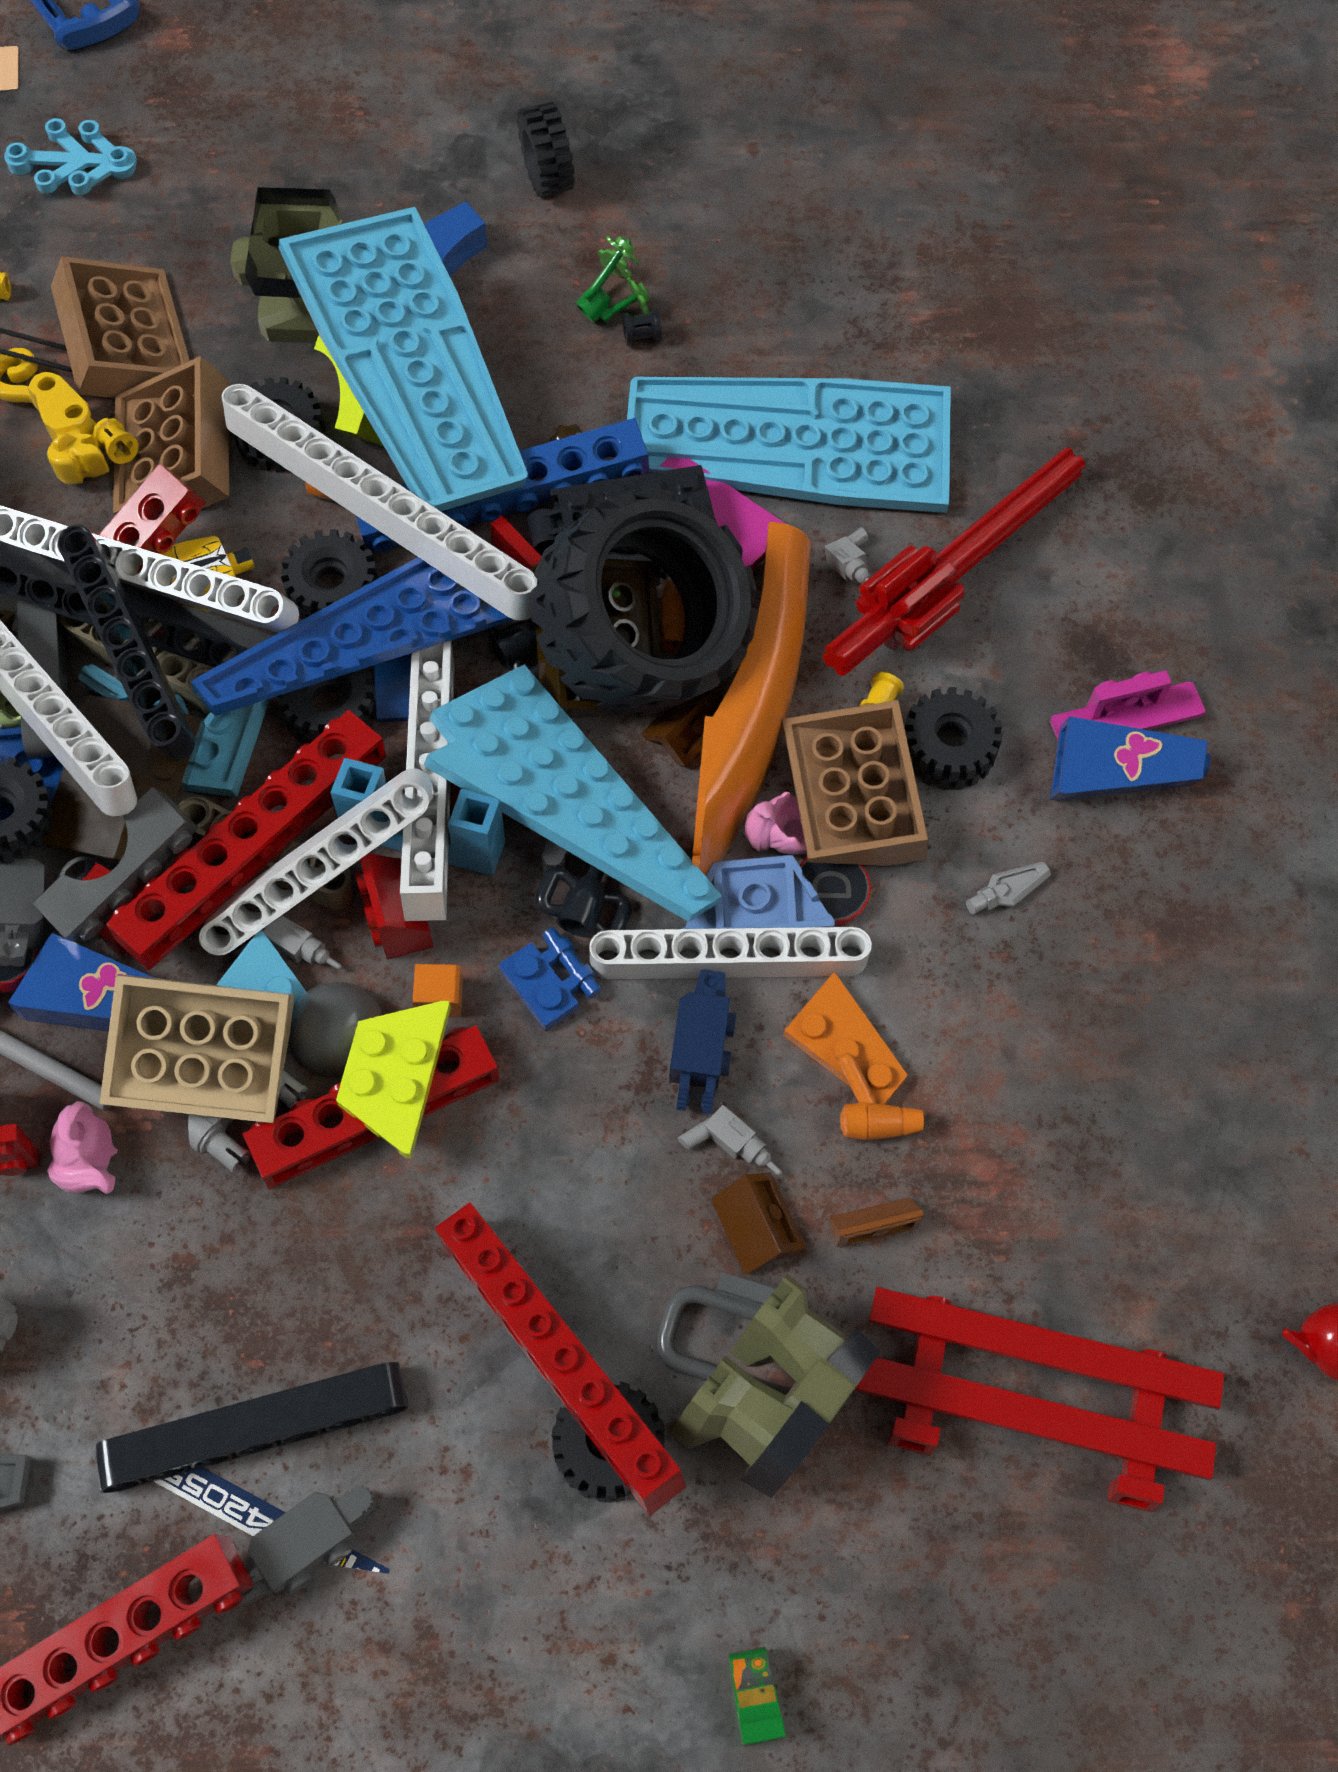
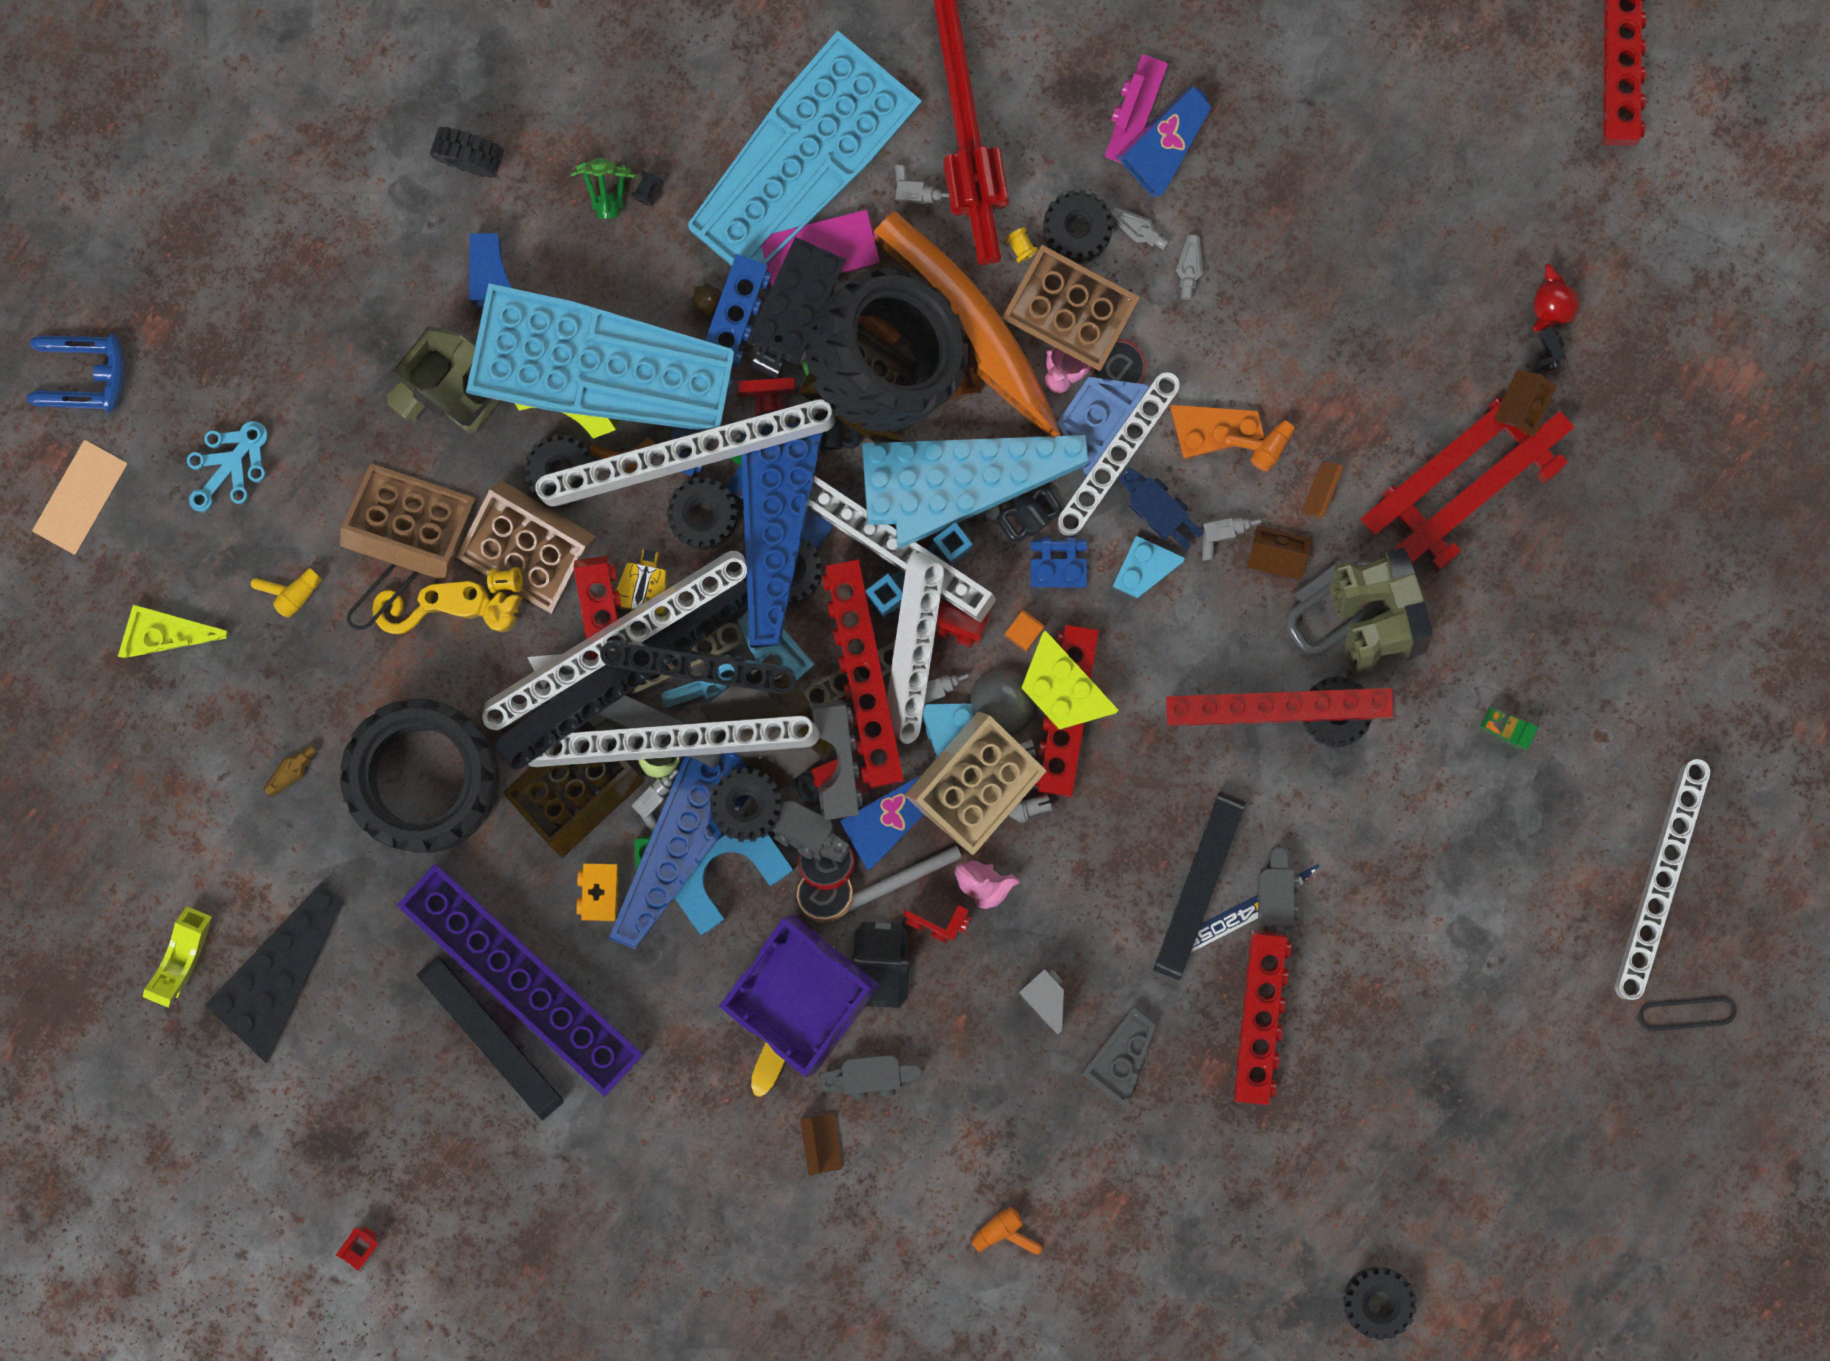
camera: 50 degrees left, 20 degrees up
none -> light grey piece [1111,207,1169,250]
none -> medium azure wing [1112,536,1185,599]
none -> reddish brown panel [1495,370,1557,437]
none -> black bracket [1534,326,1566,373]

